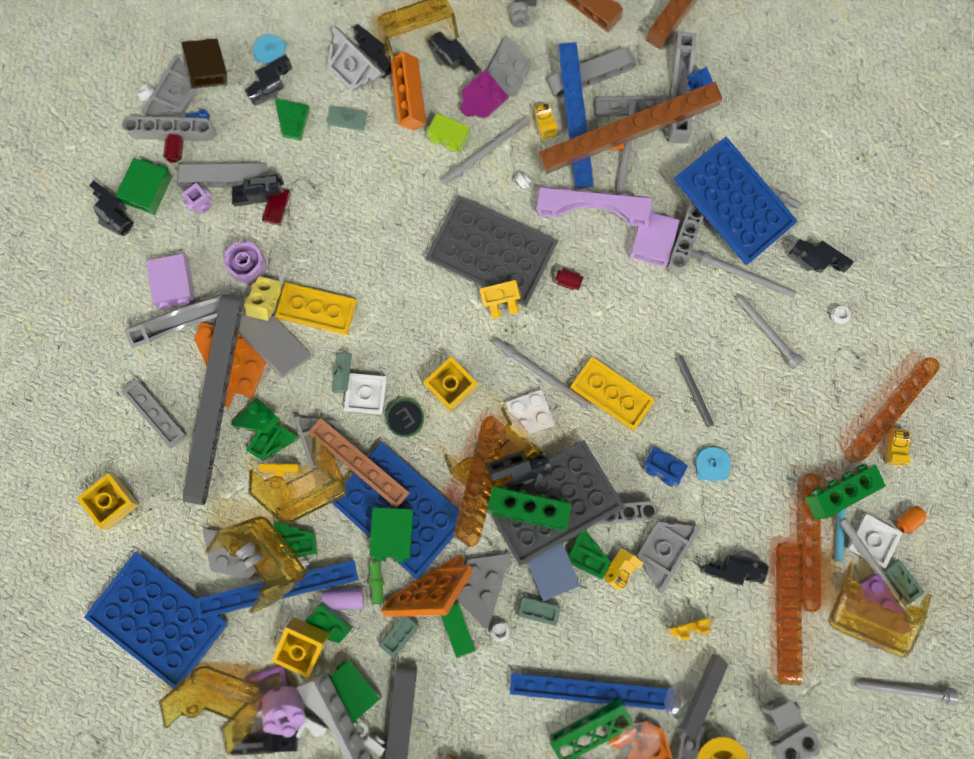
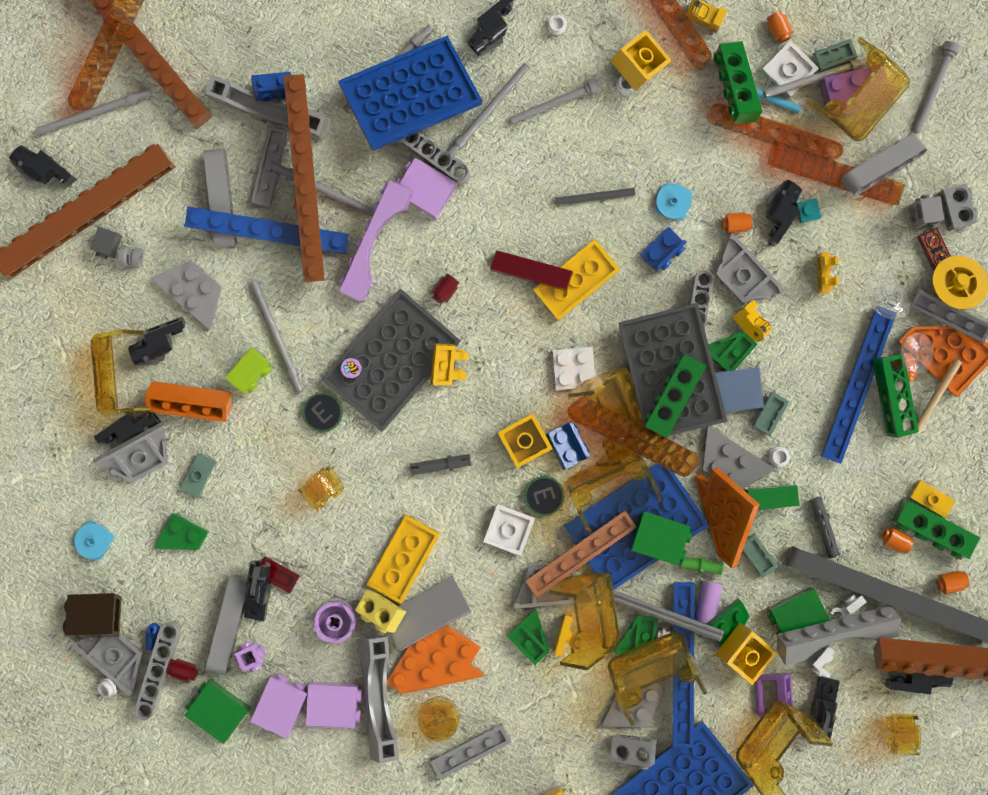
camera: 75 degrees left, 10 degrees up
black plate [89,180,133,236] -> none
dark grey beam [183,294,244,505] -> none
green wing [231,398,280,434] -> none
light grey wheel [235,541,264,569] -> none
black plate [244,54,293,107] -> none
lavender brick [262,686,305,737] -> none
sand green plate [332,353,352,393] -> none
magenta plate [461,69,509,119] -> none
black plate [485,450,552,485] -> none
light grey bar [493,338,590,409] -> none
white plate [515,172,532,190] -> none
yellow leg [534,102,558,140] -> none
dark grey tile [679,654,729,739] -> none
none -> lavender brick [250,673,308,738]
none -> clear yellow brick [298,465,344,511]
none -> black tile [302,392,343,432]
none -> tile [341,358,362,379]
none -> dark grey pin [410,453,471,476]
none -> clear yellow brick [418,696,460,742]
none -> dark red tile [490,250,573,291]
none -> bracket [545,421,590,470]
none -> clear yellow windscreen [567,449,663,534]
none -> light grey axle [607,590,724,641]
none -> yellow brick [610,30,672,91]
none -> light grey brick [610,734,657,770]
none -> white plate [616,75,634,95]
none -> orange brick [722,212,752,234]
none -> teal plate [796,198,821,223]
none -> dark grey pin [810,496,841,558]
none -> light grey beam [841,134,927,196]
none -> tile [917,227,951,271]

